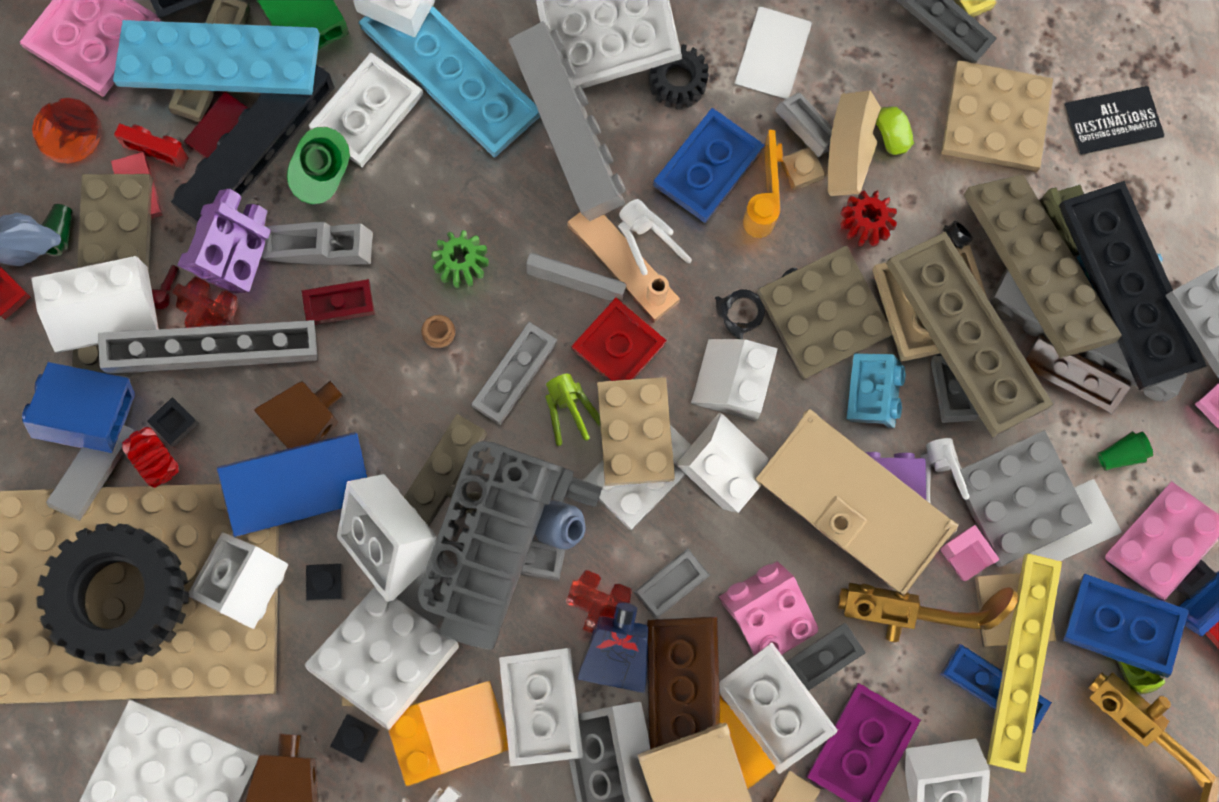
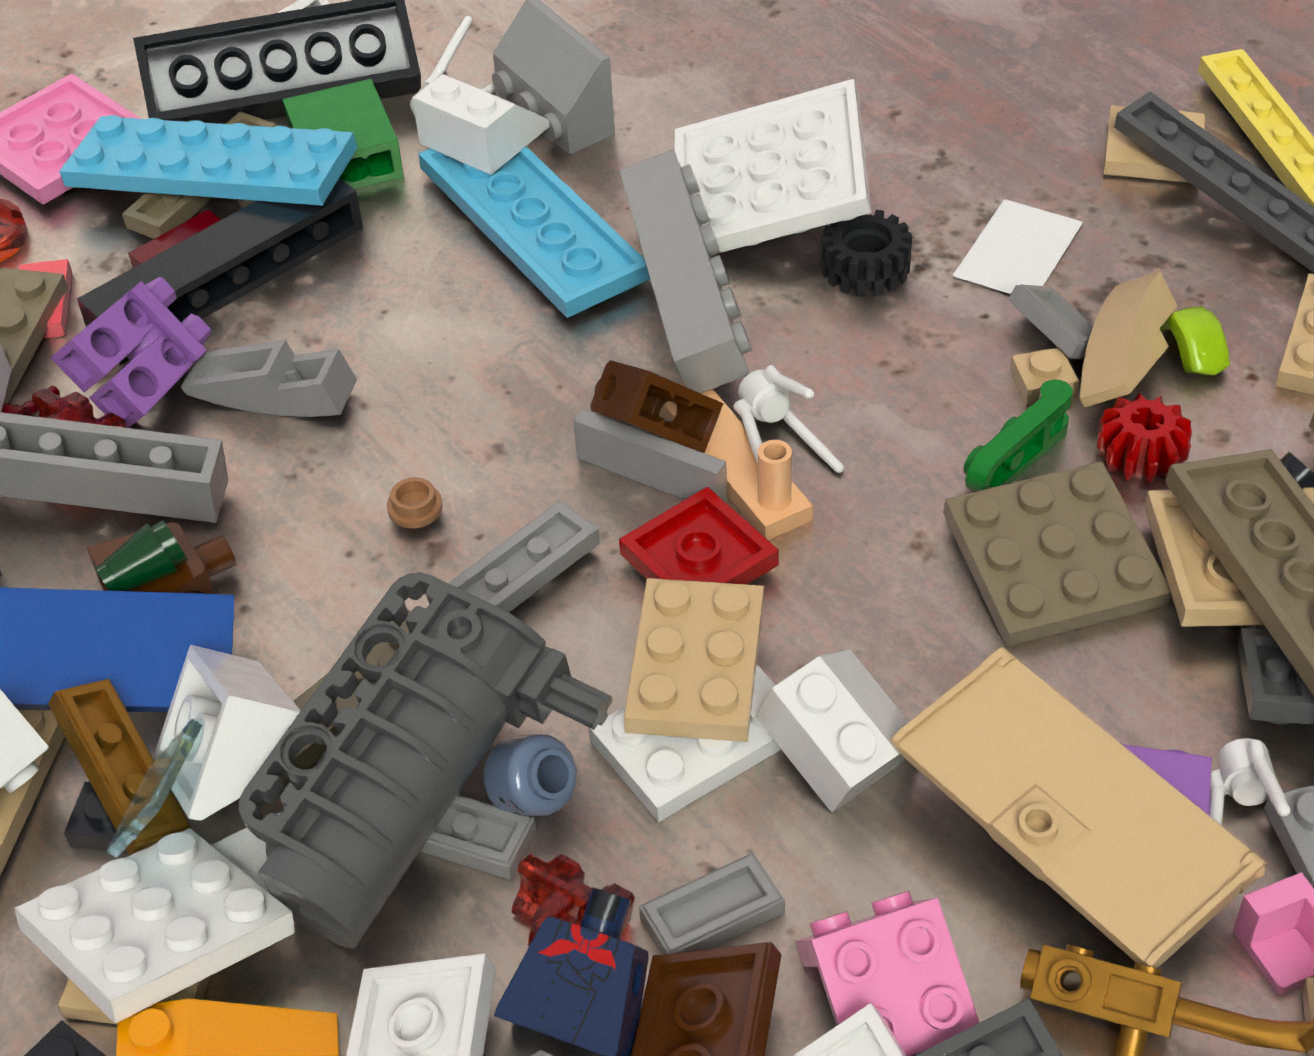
camera: 20 degrees right, 30 degrees down
red plate [114,123,189,169] -> none
green piece [286,127,350,205] -> none
dark red plate [301,279,375,325] -> none
white plate [309,53,423,168] -> none
bright green gear [431,230,489,288] -> none
lime plant [545,373,600,446] -> none
blue plate [653,108,765,224] -> none
white slope [691,339,778,422] -> none
black piece [715,289,765,339] -> none
light orange door [743,130,783,238] -> none
medium azure bracket [846,353,906,428] -> none
none -> pearl gold tile [48,679,192,855]
none -> dark green cone [95,520,188,591]
none -> clear light blue piece [106,719,203,858]
none -> reddish brown torso [590,360,724,453]
none -> green plate [963,379,1073,492]

